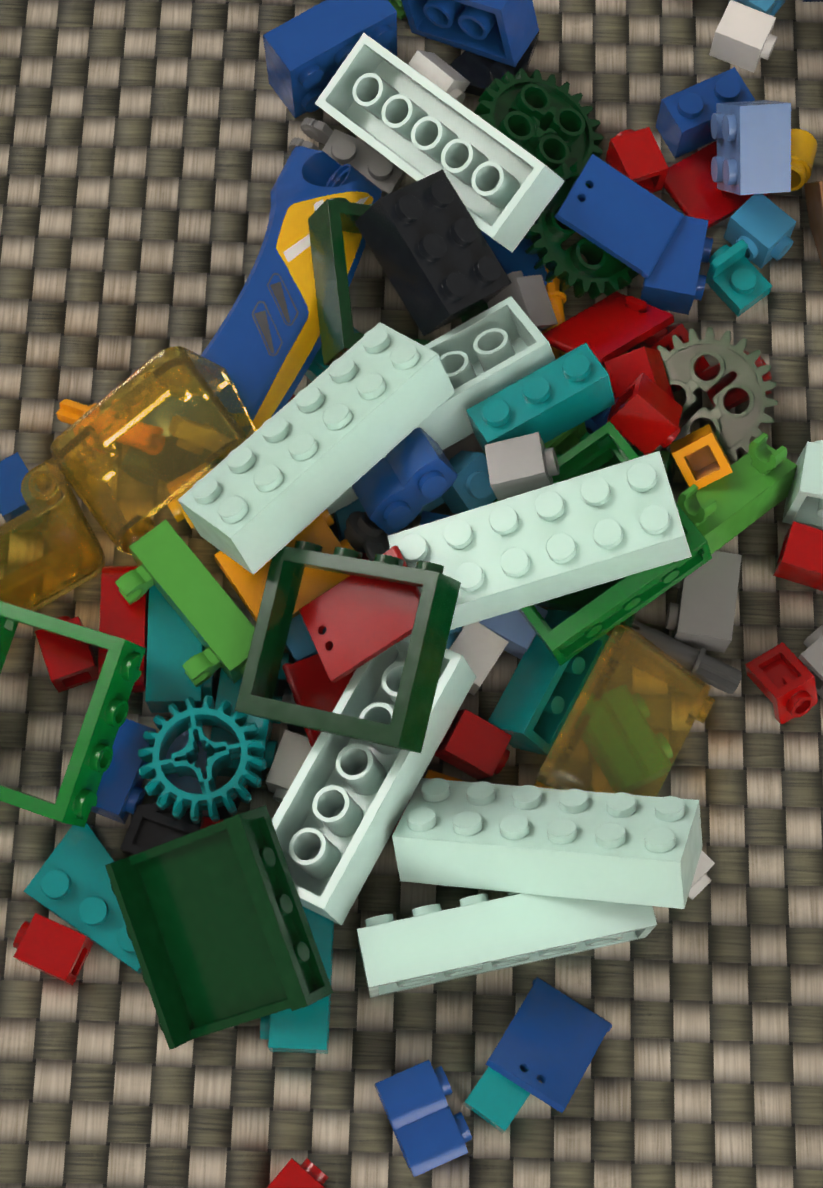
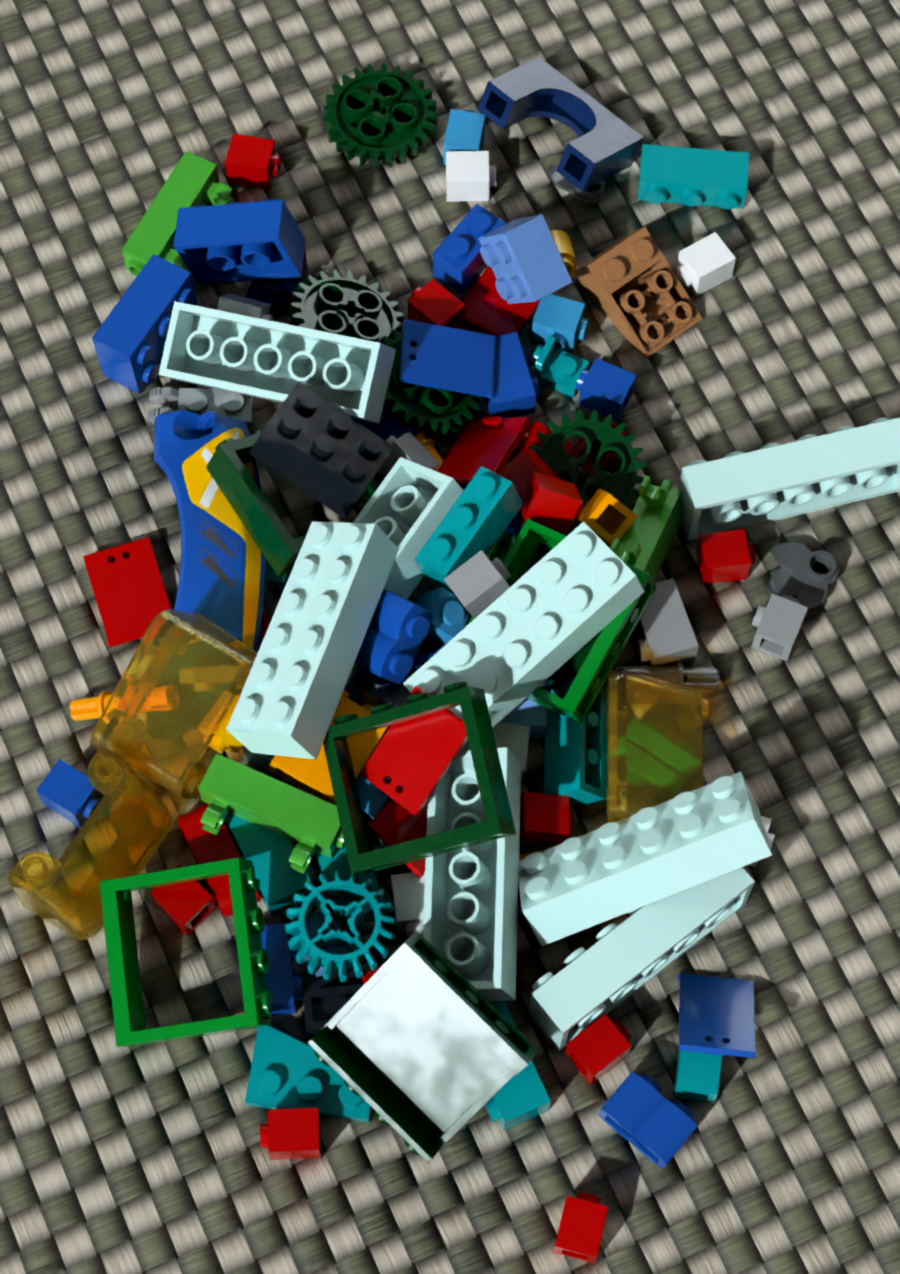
camera: 25 degrees left, 5 degrees down
red bracket [745,642,818,724] -> none
none -> red container [83,537,173,648]
none -> red brick [565,1014,632,1085]
none -> blue brick [576,358,636,422]

